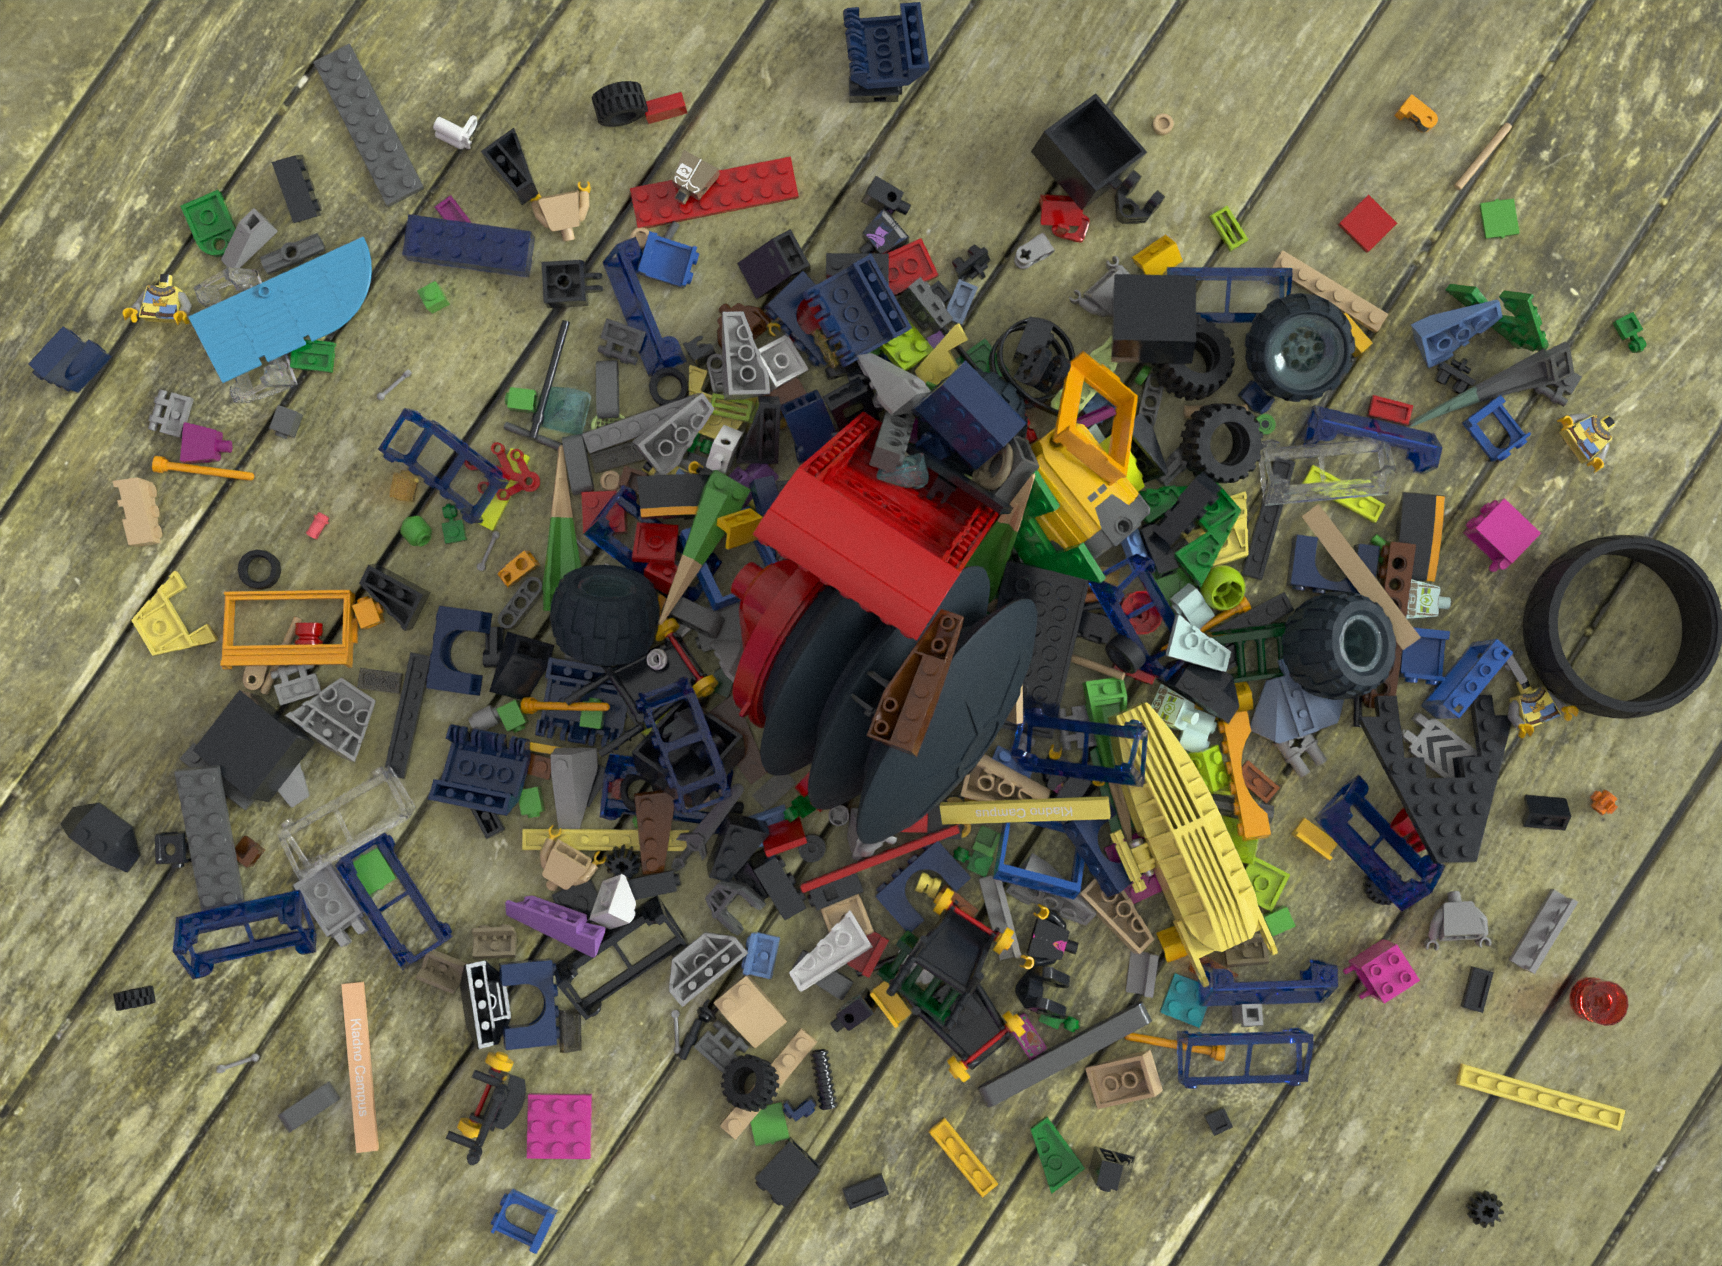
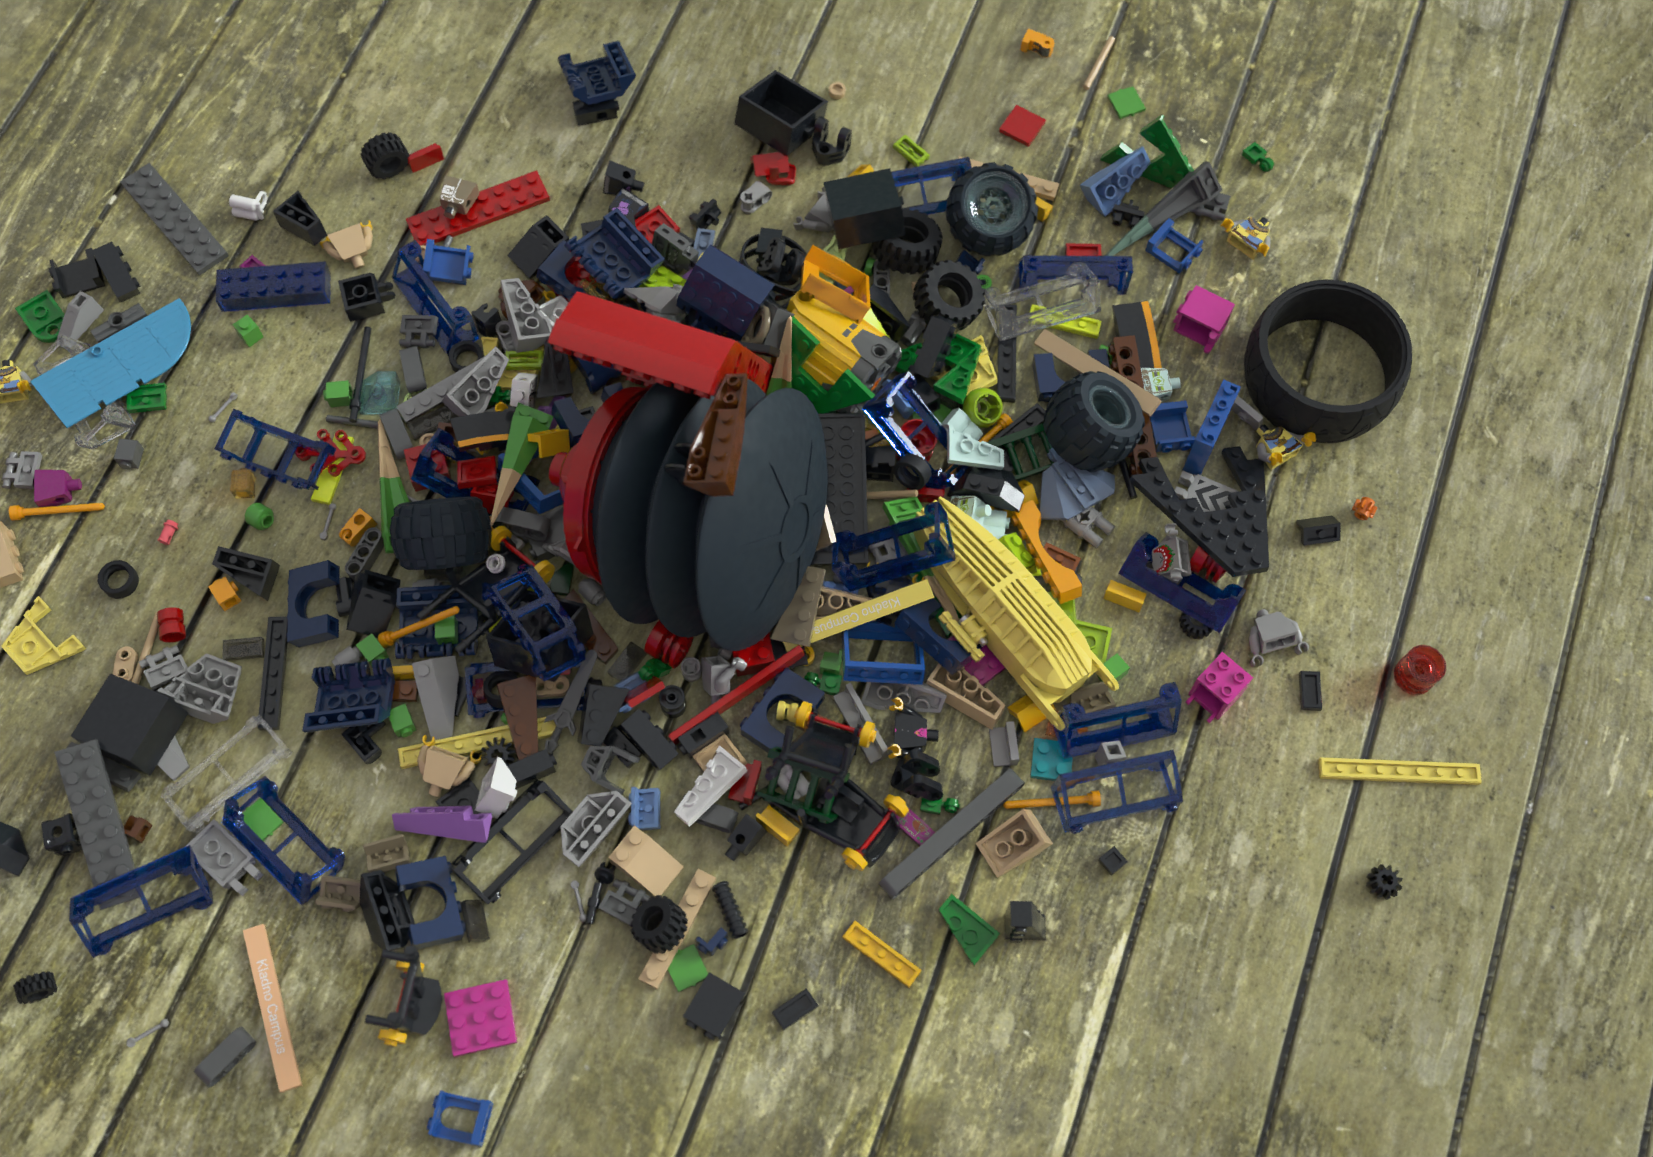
camera: 15 degrees left, 20 degrees down
light orange piece [220,590,358,670] -> none
green plate [441,503,467,544] -> none
light grey fence [1508,889,1578,974] -> none
none -> black panel [48,248,105,298]
none -> dark tan wing [770,566,826,647]
none -> light grey torso [1146,523,1192,584]

